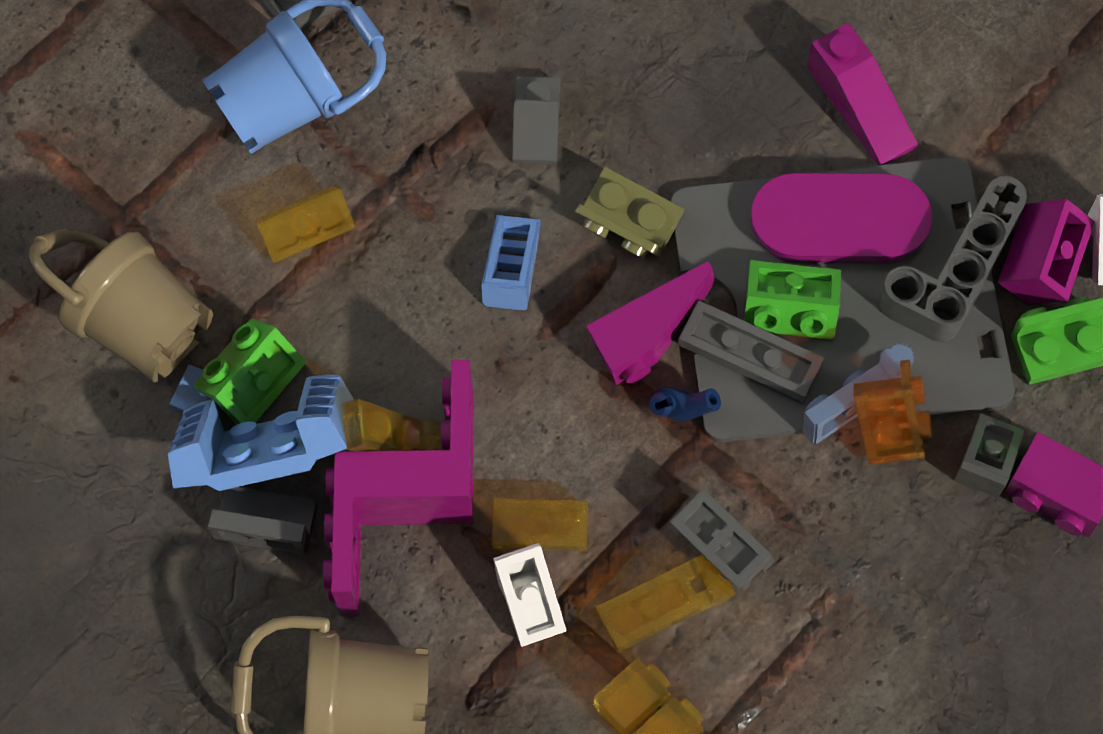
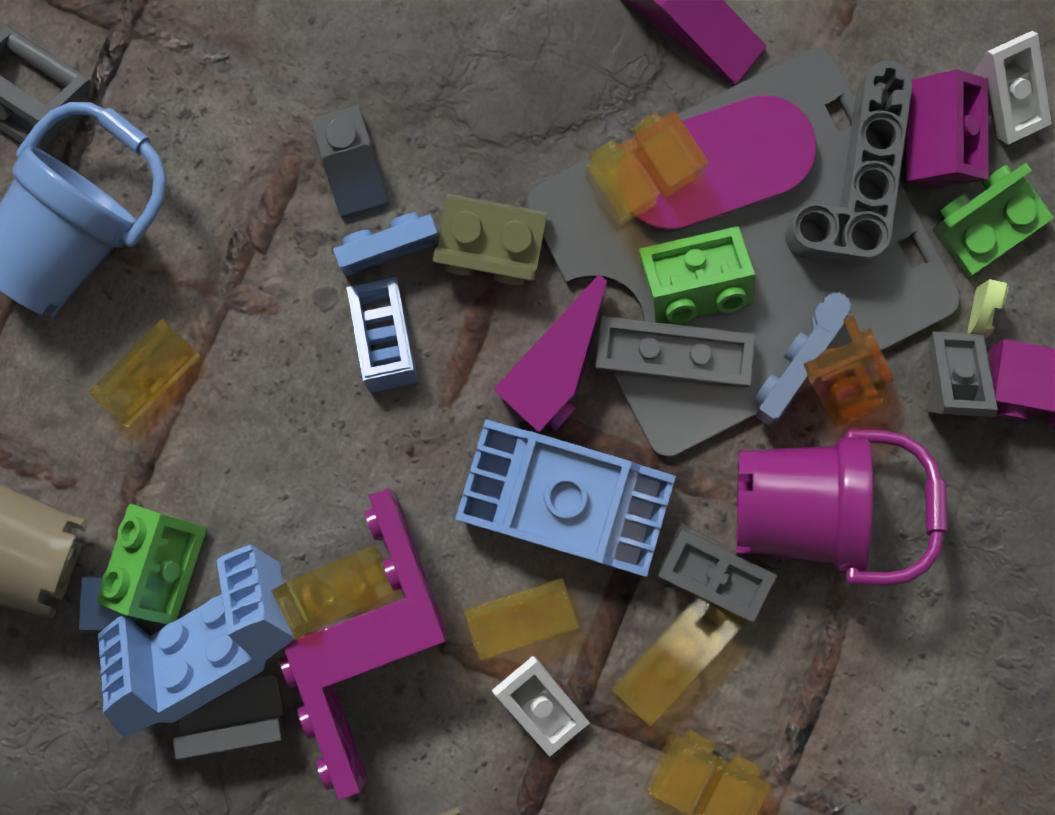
camera: 25 degrees left, 15 degrees up
dark blue arm [649,386,721,422] -> none
none -> medium blue plate [333,212,439,277]
none -> medium blue plate [455,419,676,577]
none -> clear yellow piece [584,110,709,228]
none -> magenta piece [736,429,948,586]
none -> yellowish green tile [967,279,1008,339]

